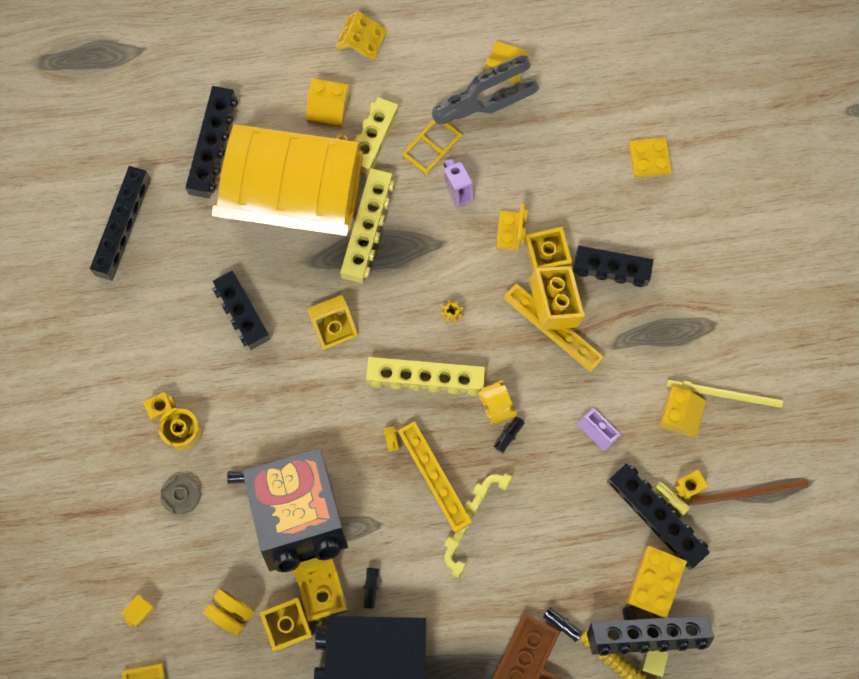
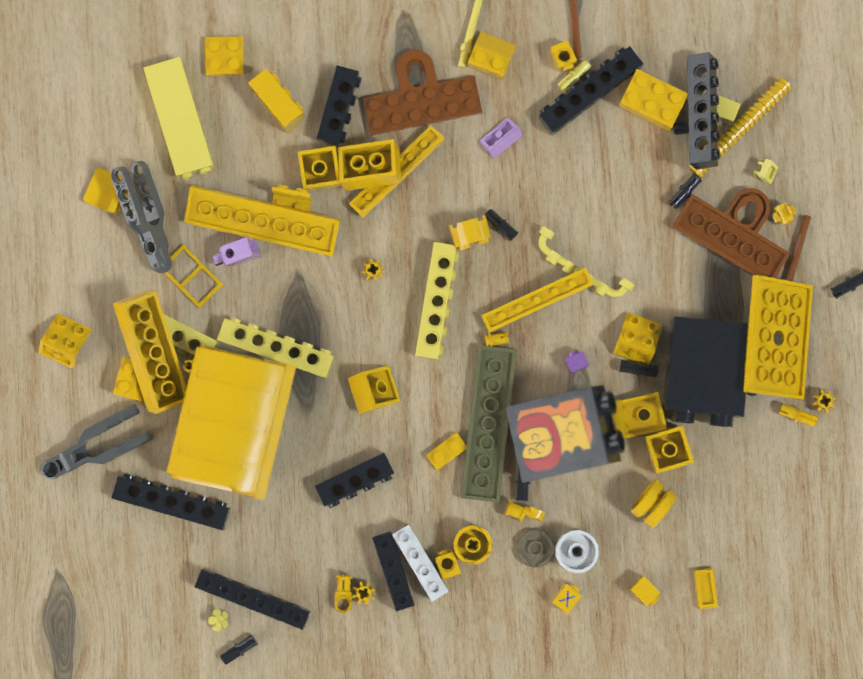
camera: 80 degrees left, 10 degrees up
none -> dark grey piece [41,404,153,479]
none -> yellow brick [113,290,187,414]
none -> light yellow brick [144,57,215,180]
none -> yellow plate [184,185,341,257]
none -> light yellow plant [208,609,228,631]
none -> black axle [220,634,258,665]
none -> yellow brick [248,69,305,133]
none -> yellow connector [334,575,353,613]
none -> yellow gear [352,581,376,605]
none -> dark orange plate [363,50,482,136]
none -> black brick [372,531,415,612]
none -> white brick [392,525,449,601]
none -> yellow plate [426,432,467,471]
none -> olive plate [461,345,517,503]
none -> yellow connector [504,499,546,523]
none -> yellow brick [552,583,582,614]
none -> white wheel [555,530,599,573]
none -> medium lavender plate [565,350,589,374]
none -> yellow bracket [612,312,663,365]

